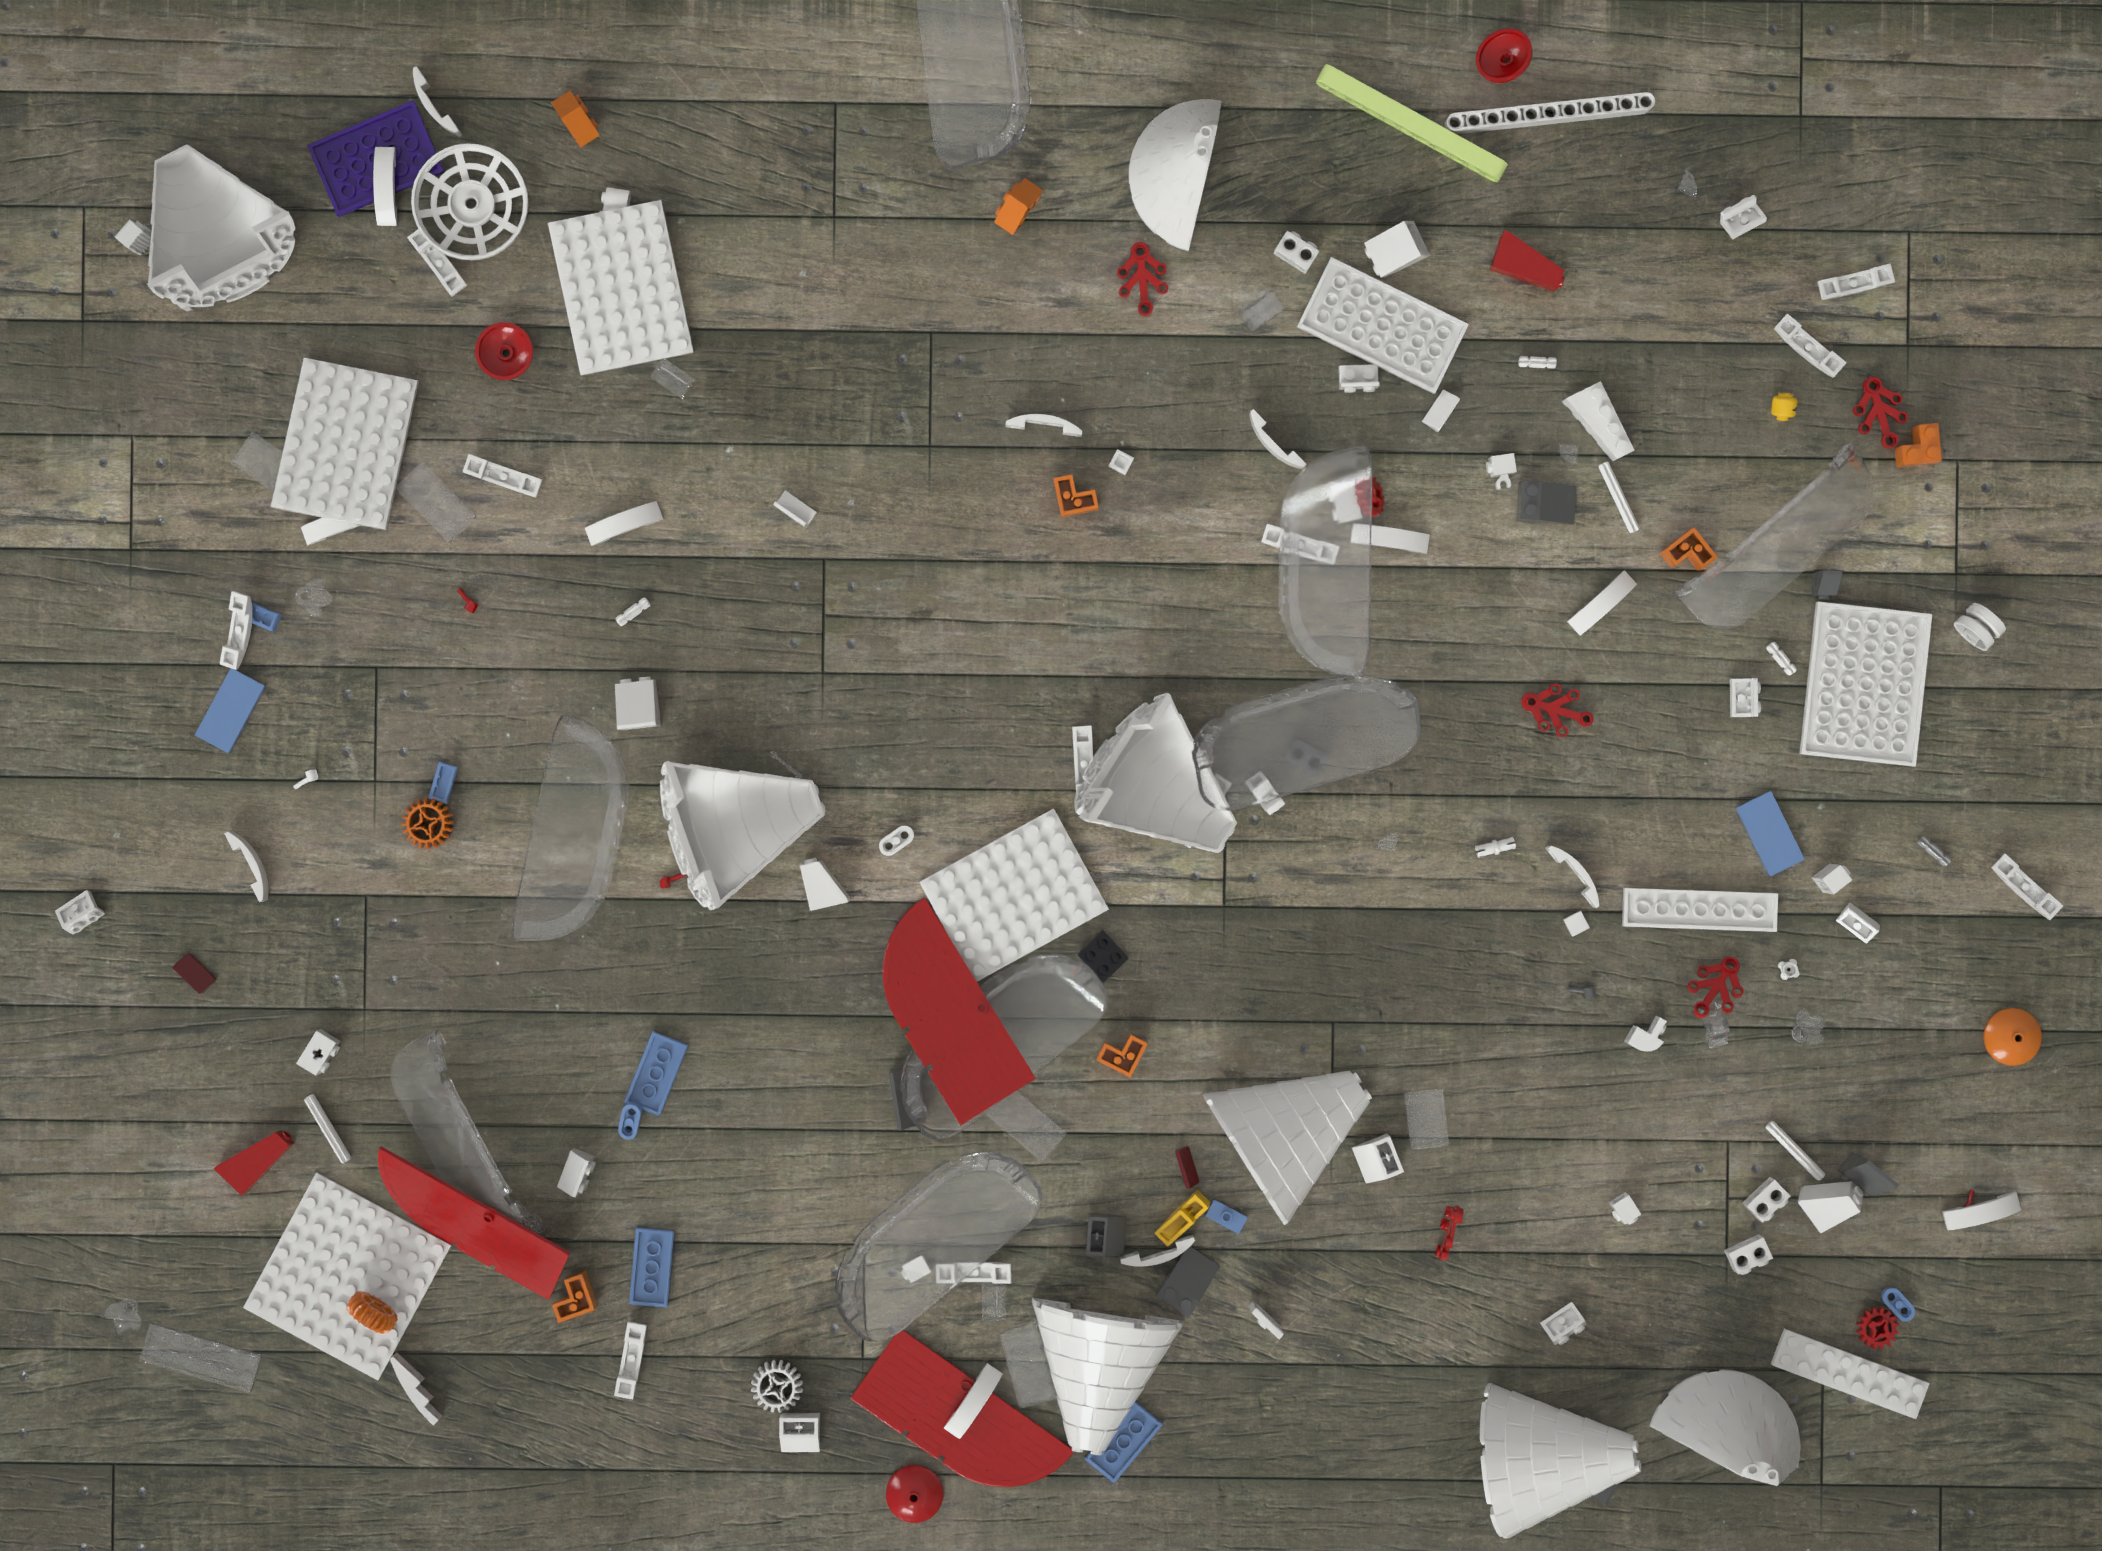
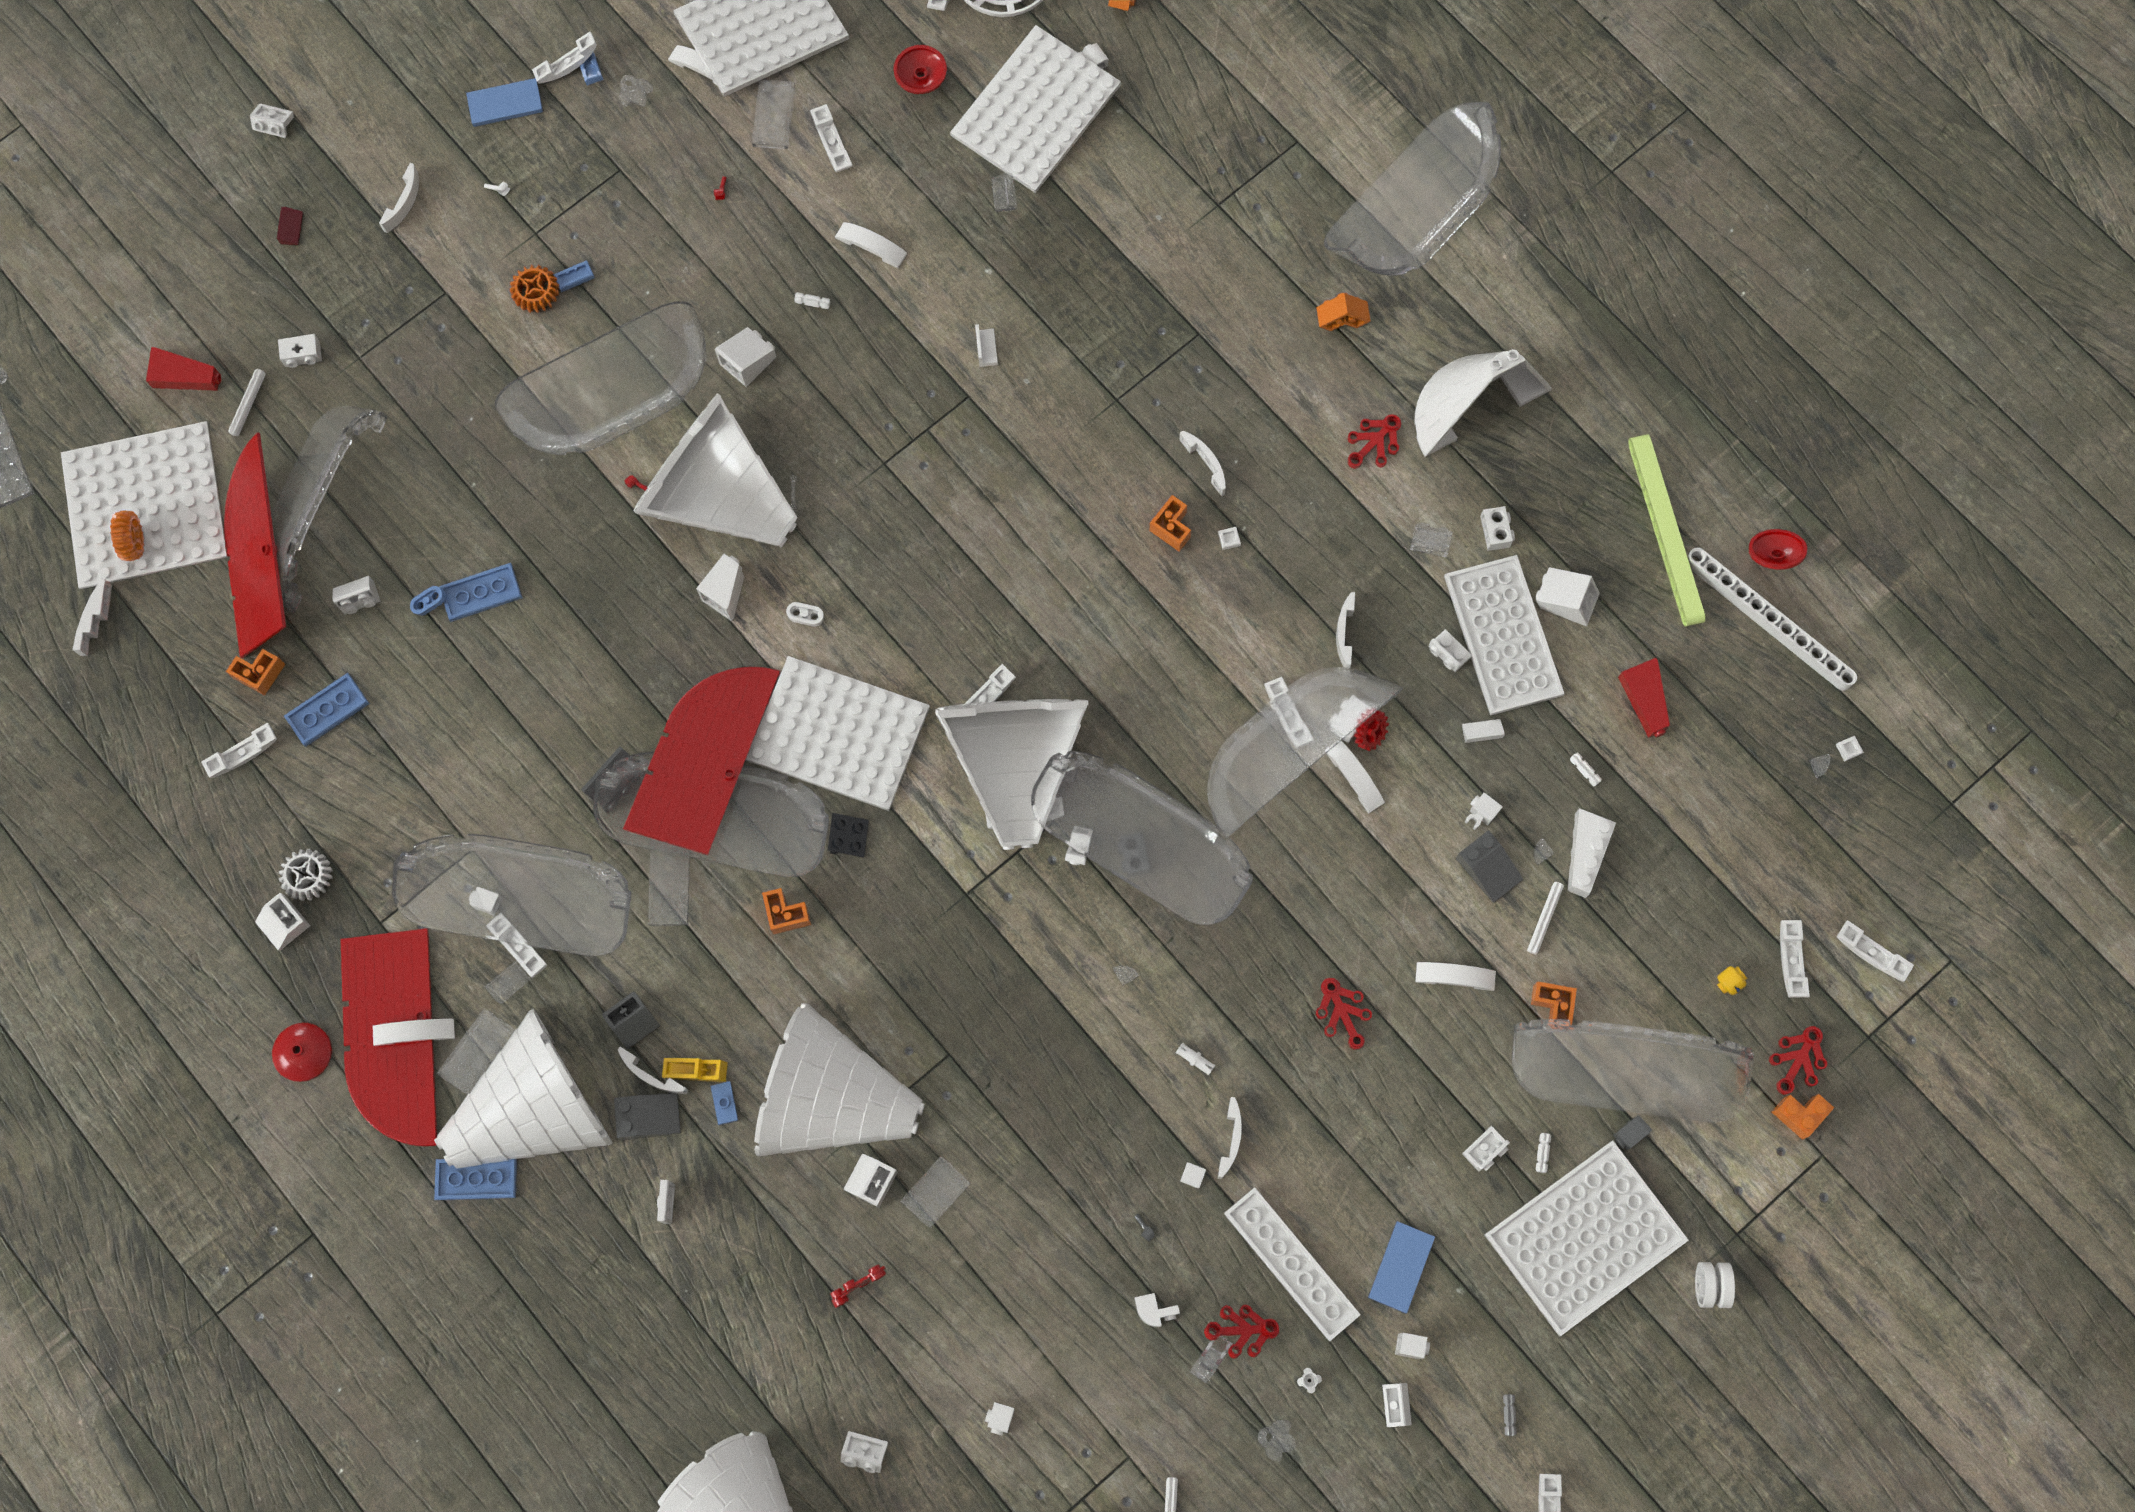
camera: 55 degrees right, 15 degrees down
dark red slope [1175,1146,1199,1189] -> none
white bracket [1720,195,1767,239] -> none
none -> white tile [1836,736,1864,761]

